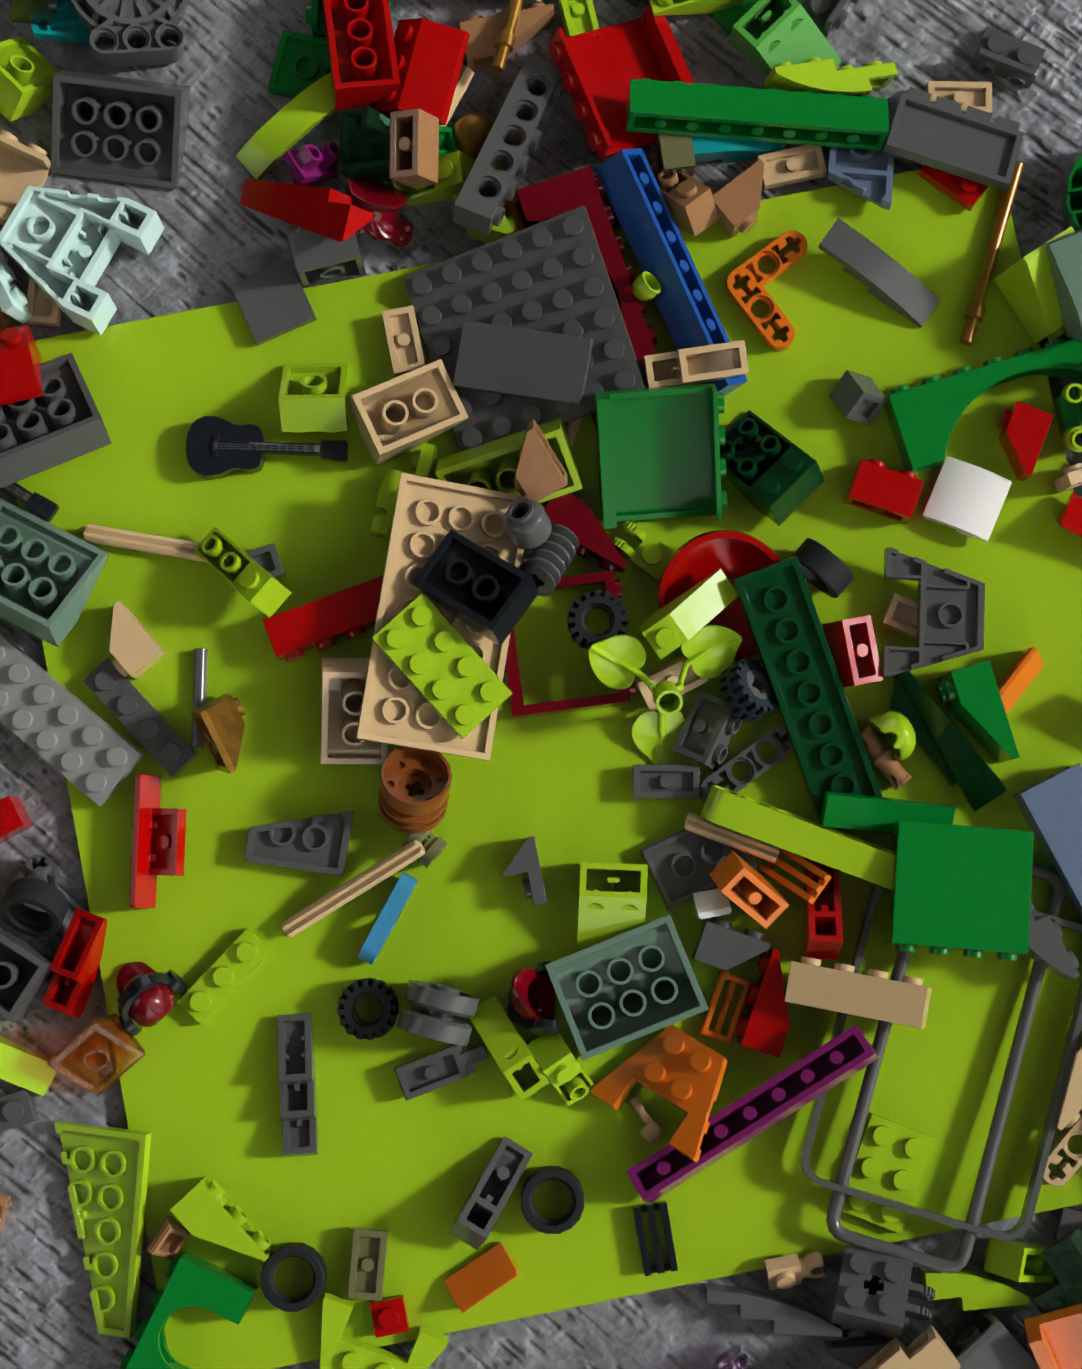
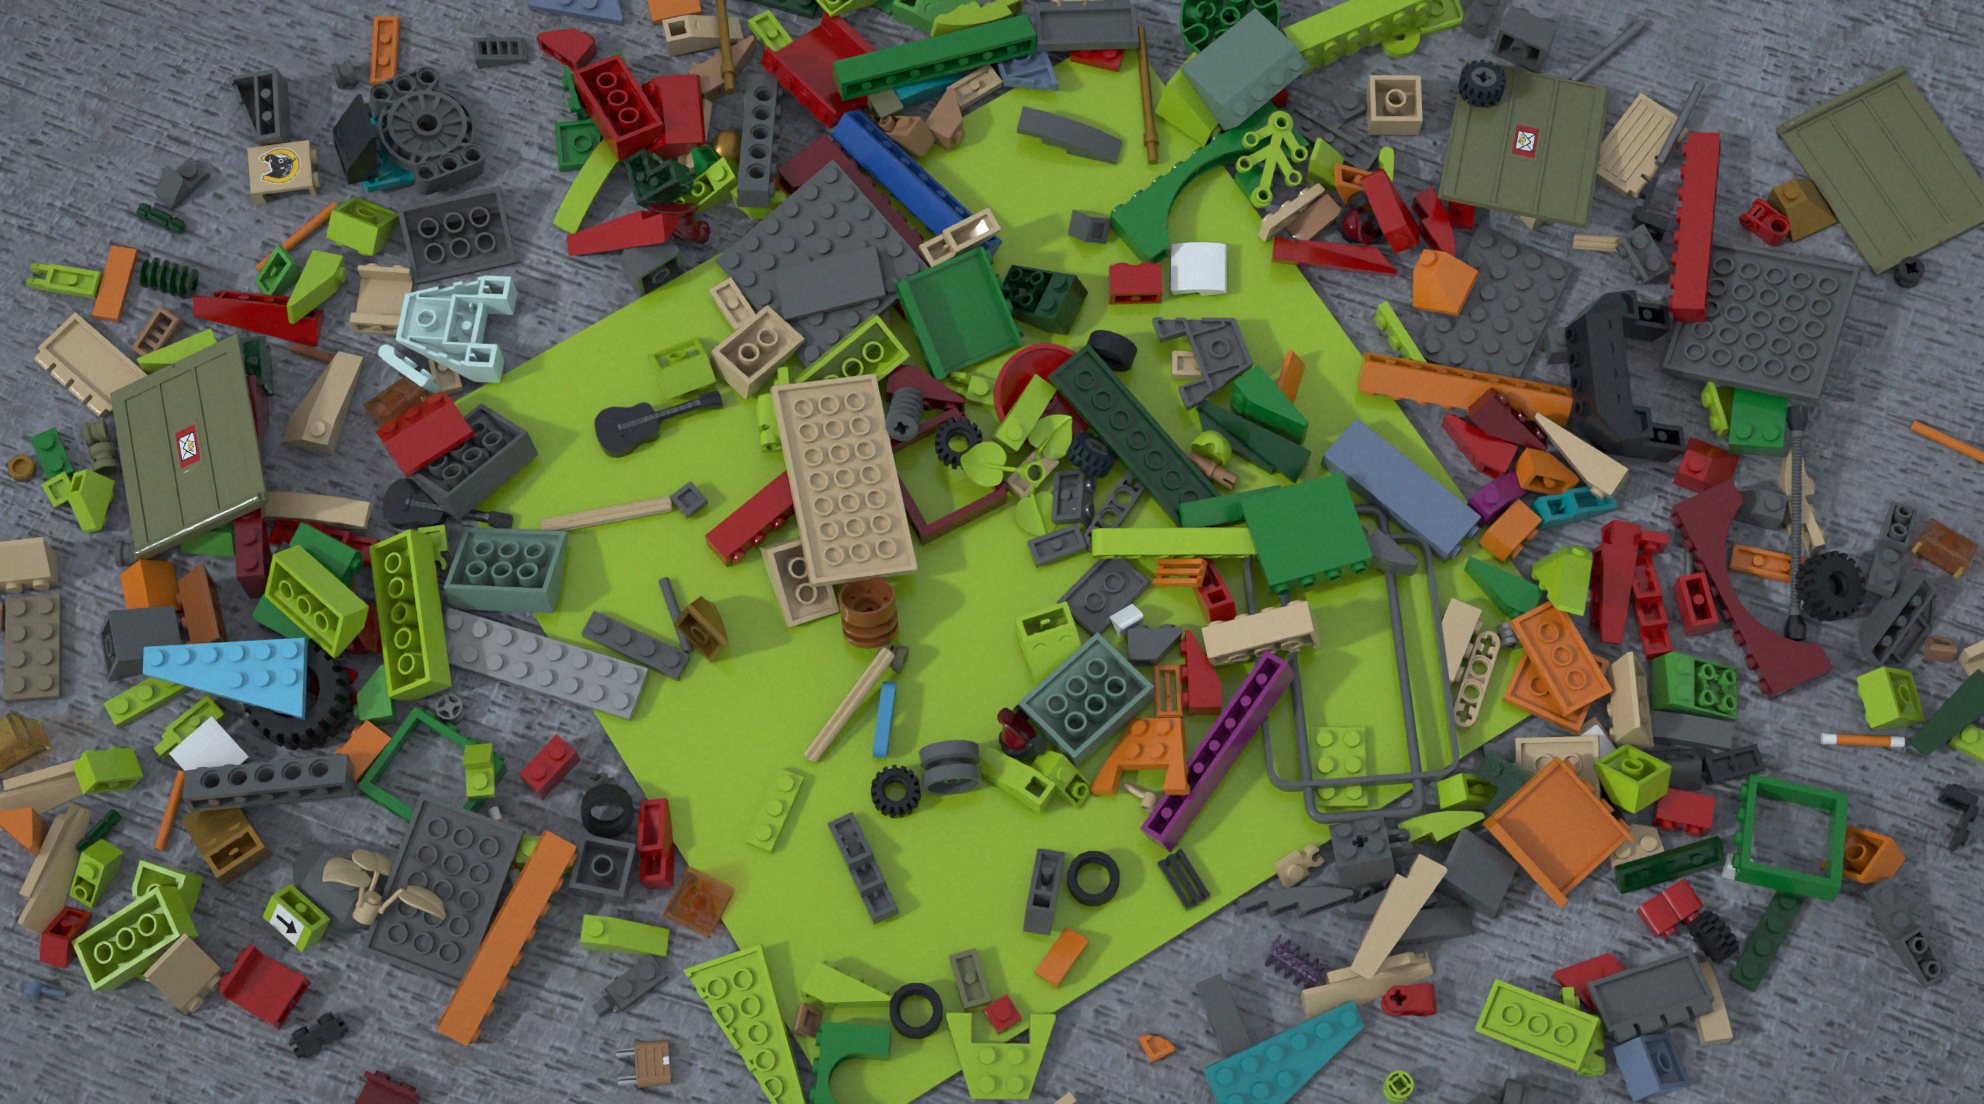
camera: 20 degrees left, 15 degrees down
tan slope [109,600,167,679] -> none
cap [117,962,188,1036] -> none
red bracket [129,774,187,908] -> none
lime slope [194,526,292,617] -> none
dark grey tile [231,259,317,345] -> none
dark grey wing [244,810,355,876] -> none
magenta hips [282,141,344,186] -> none
lime plate [371,593,513,739] -> none
medium nougat brick [390,108,439,187] -> none
dark grey hinge [394,1043,489,1101] -> none
black slope [412,529,539,646] -> none
dark grey slope [501,836,547,905] -> none
dark grey head [503,499,552,549] -> none
medium nougat slope [513,419,568,501] -> none
lime hinge [633,271,661,301] -> none
tan axle [684,813,780,862] -> none
orange brick [709,850,789,929] -> none
orange beam [725,231,807,352] -> none
red brick [822,615,883,687] -> none
red slope [997,401,1054,481] -> none

